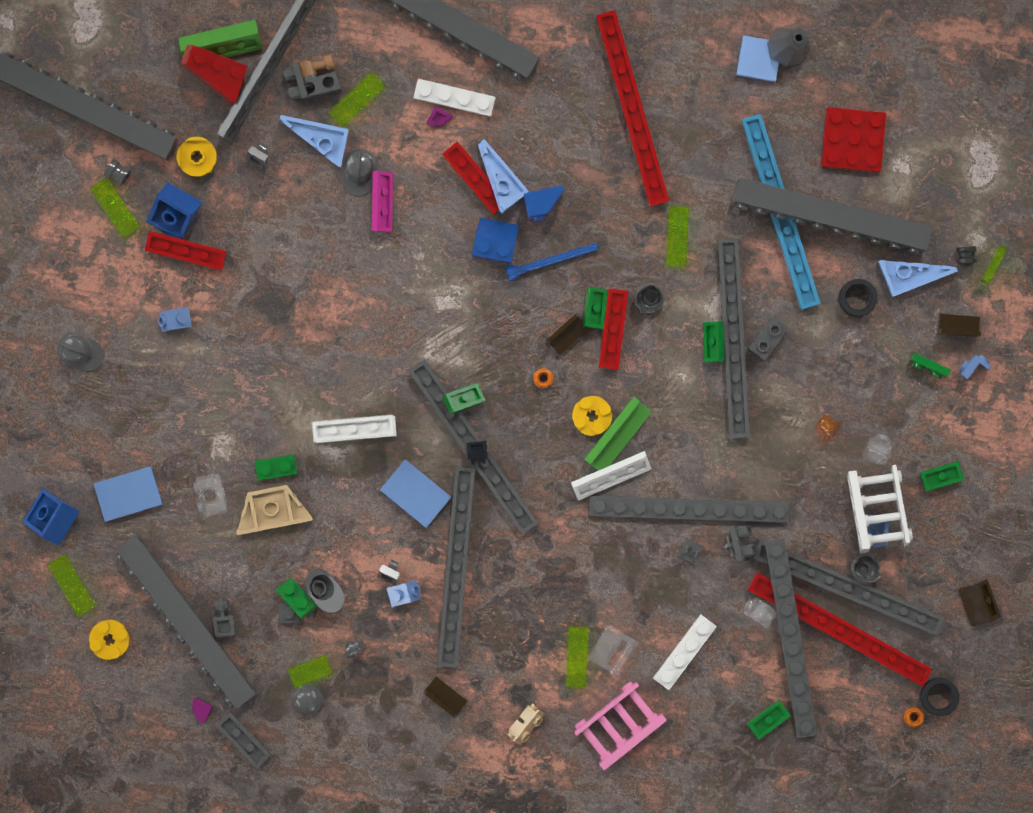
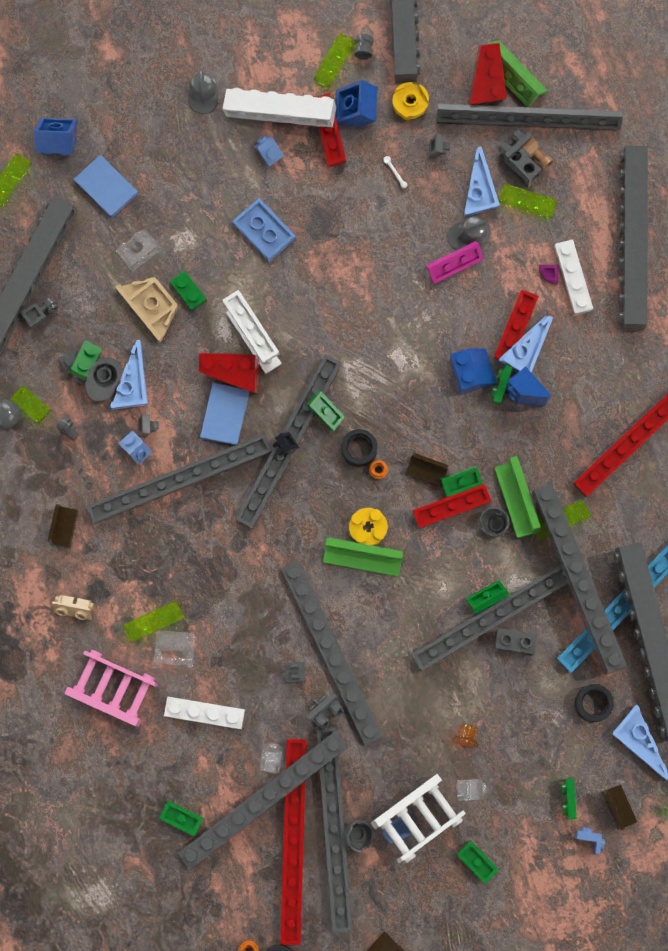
camera: 70 degrees right, 10 degrees down
blue piece [506,243,599,282] -> none
white plate [571,451,651,501] -> none
none -> light blue wing [111,340,148,410]
none -> red wedge [199,353,259,393]
none -> white brick [223,88,336,128]
none -> medium blue tile [232,198,296,262]
none -> black tyre [341,429,378,467]
none -> white hinge [384,156,407,189]
none -> green plate [491,365,513,406]
none -> bright green panel [495,456,541,538]
none -> dark grey brick [532,483,627,675]

